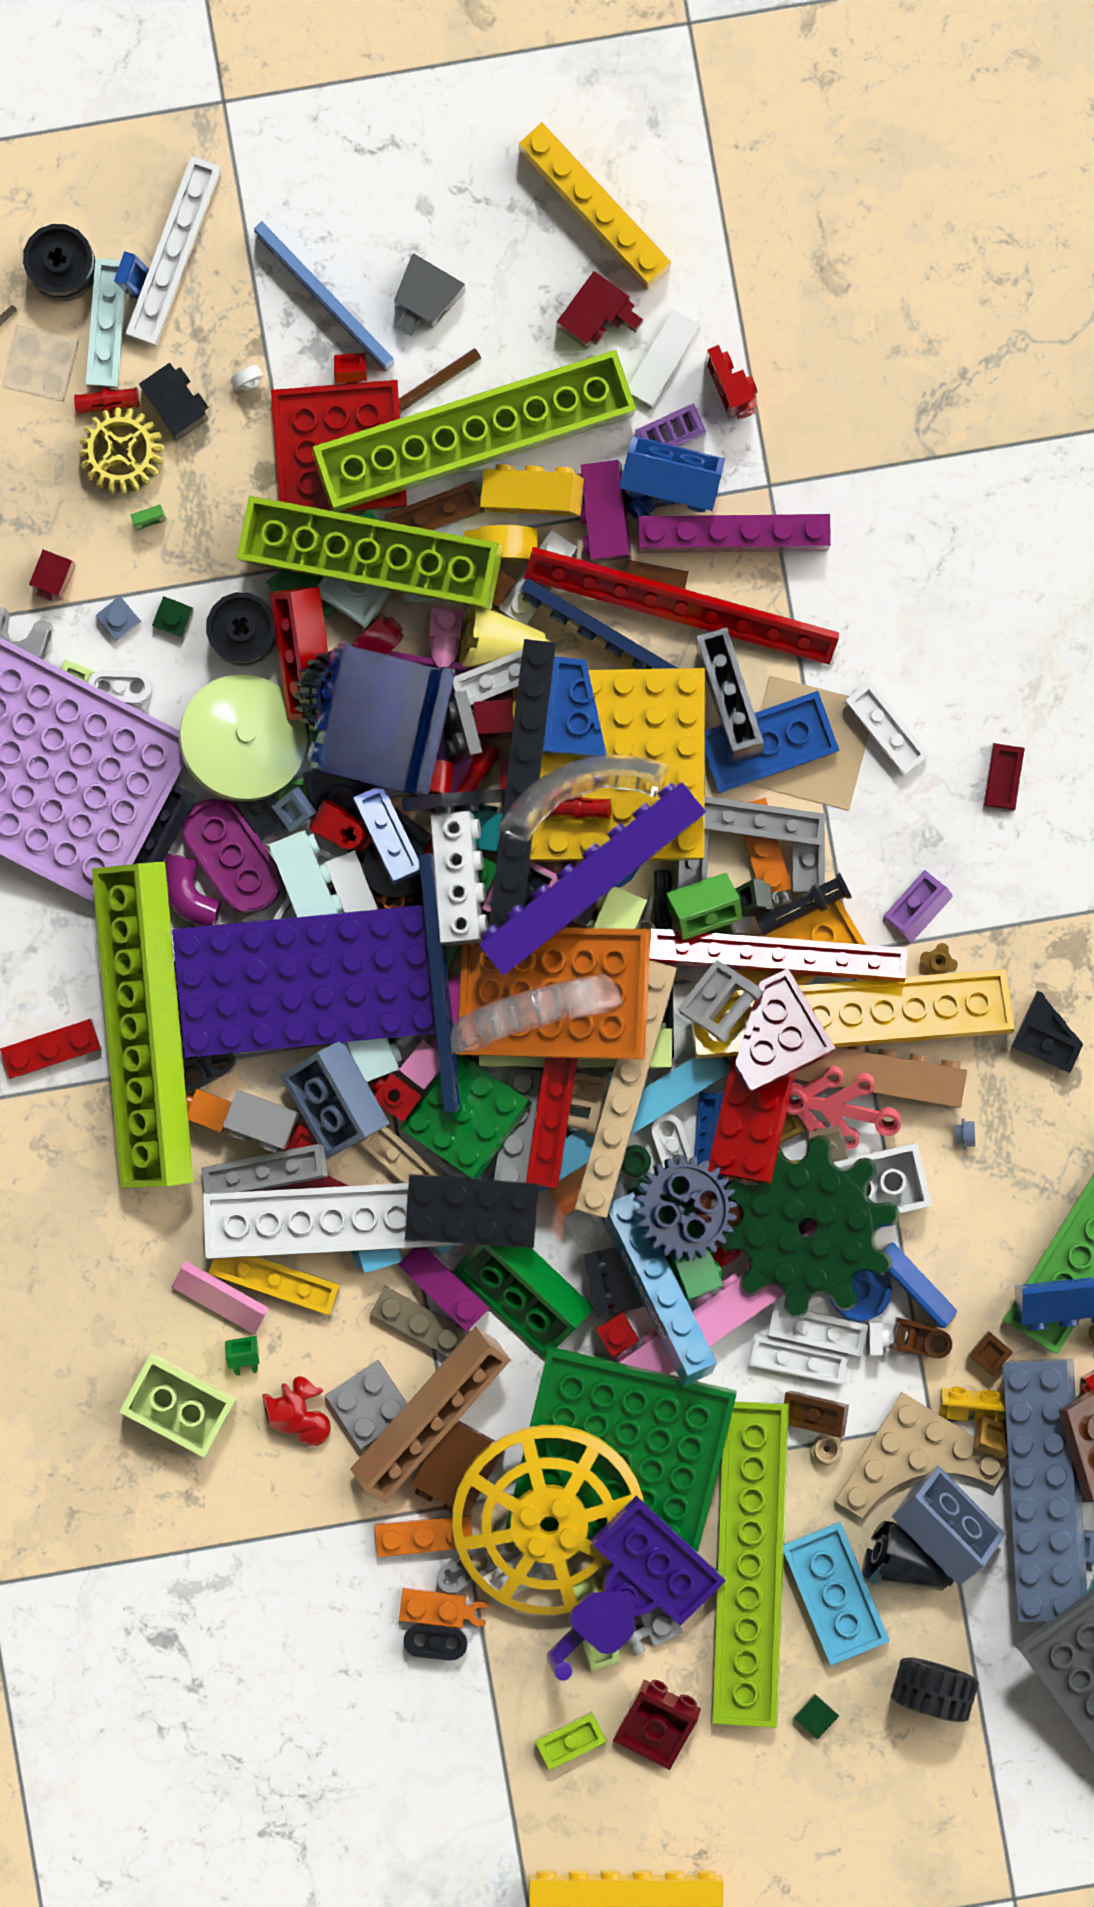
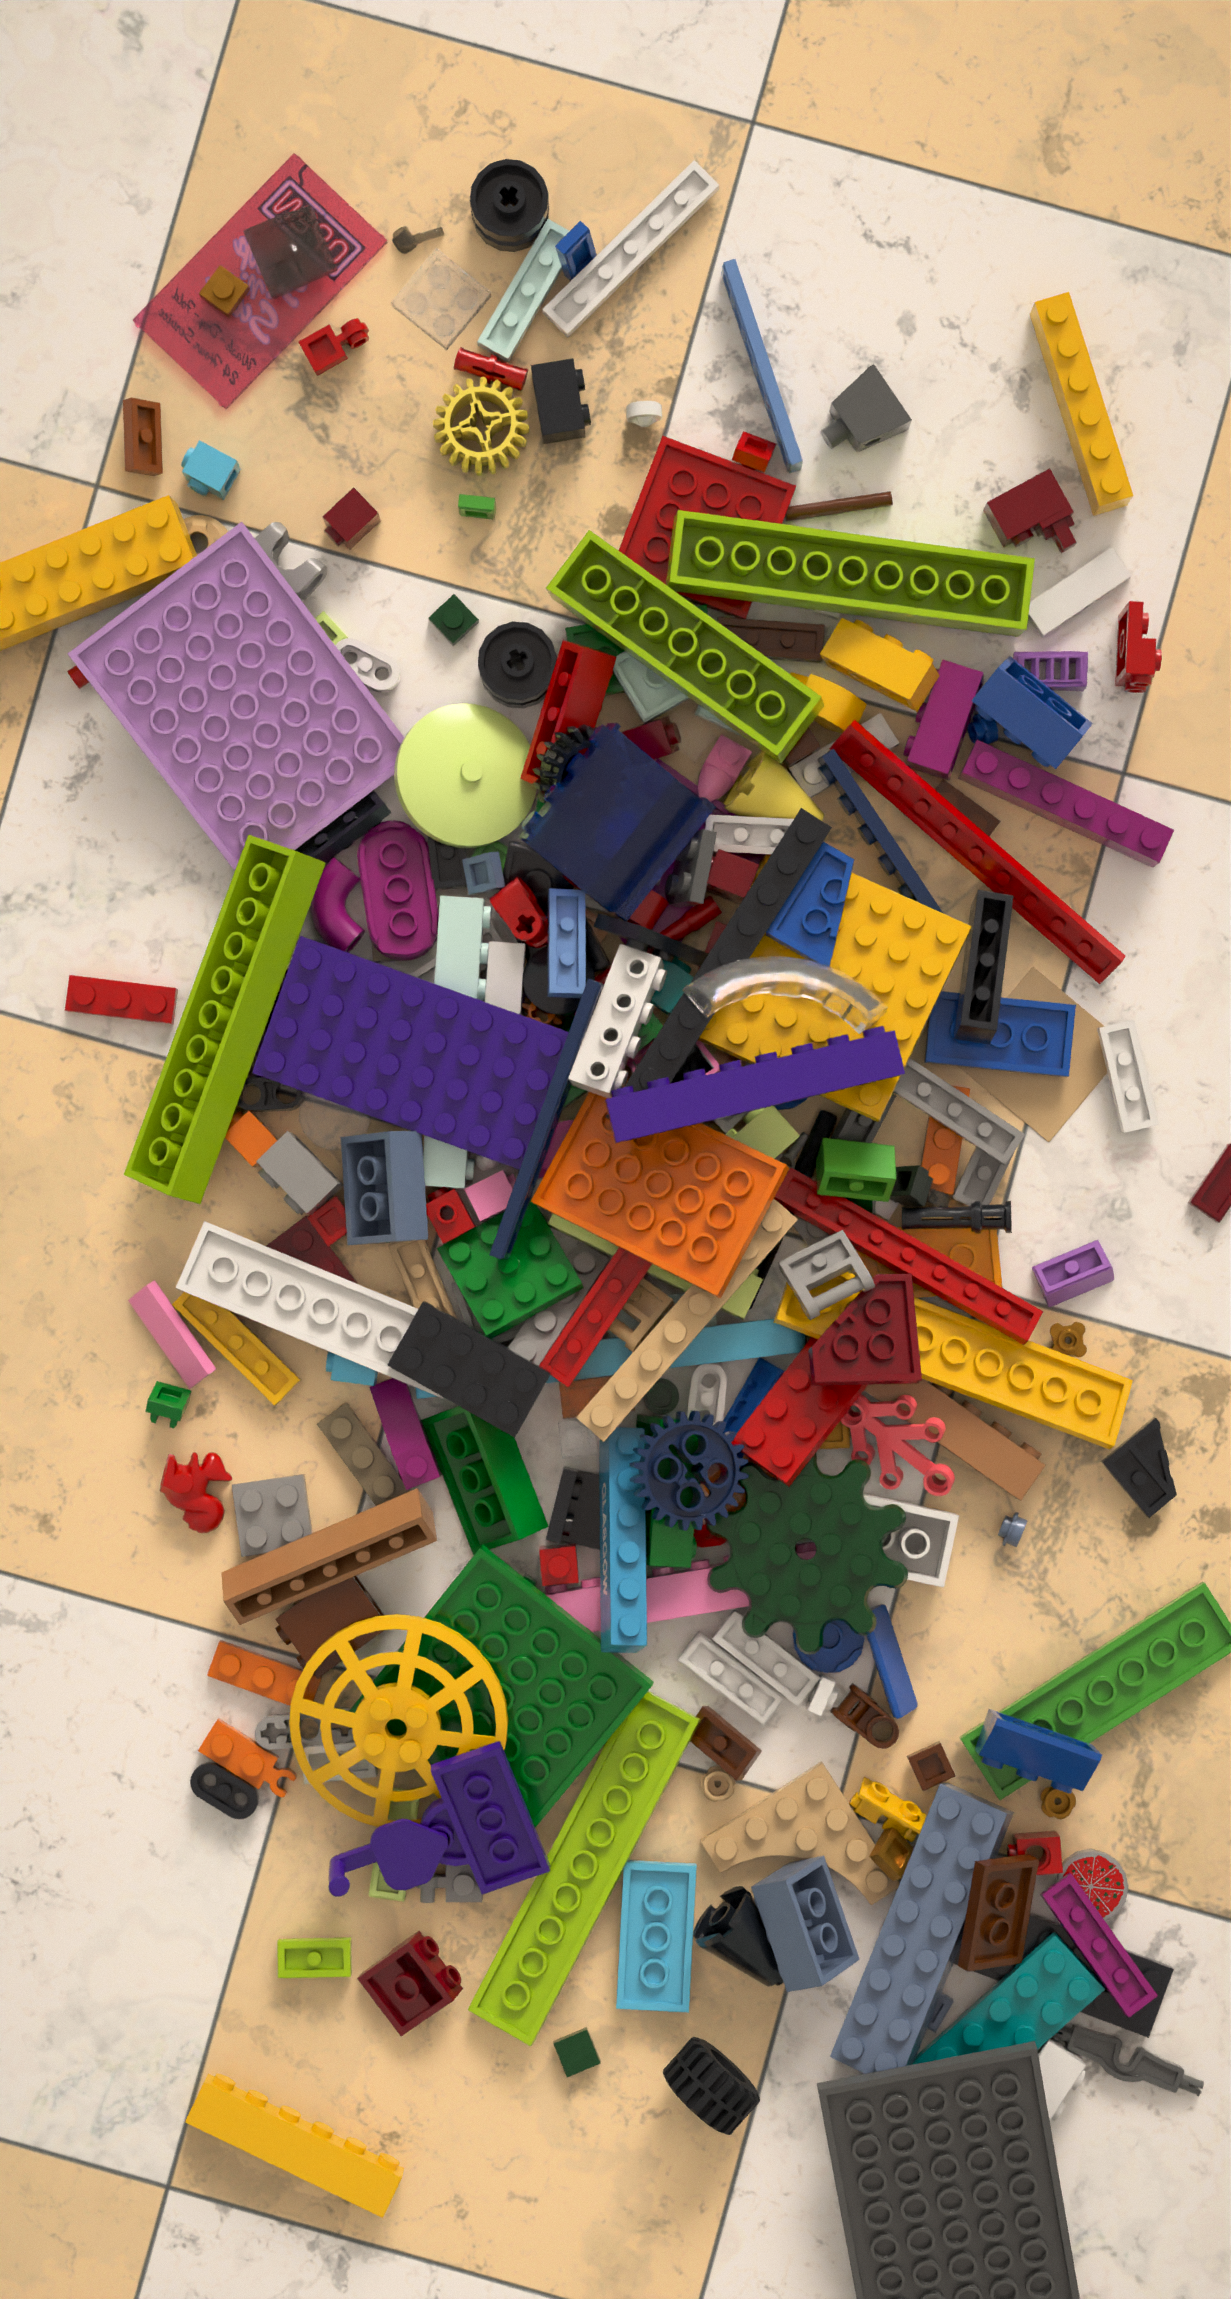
camera: 25 degrees right, 0 degrees up
sand blue plate [95,596,141,641] -> none
yellowish green brick [119,1353,237,1458] -> none
light grey plate [201,1144,328,1194] -> none
clear brick [451,974,622,1054] -> none
red pin [545,795,612,821] -> none
dark tan plate [808,1125,849,1162] -> none

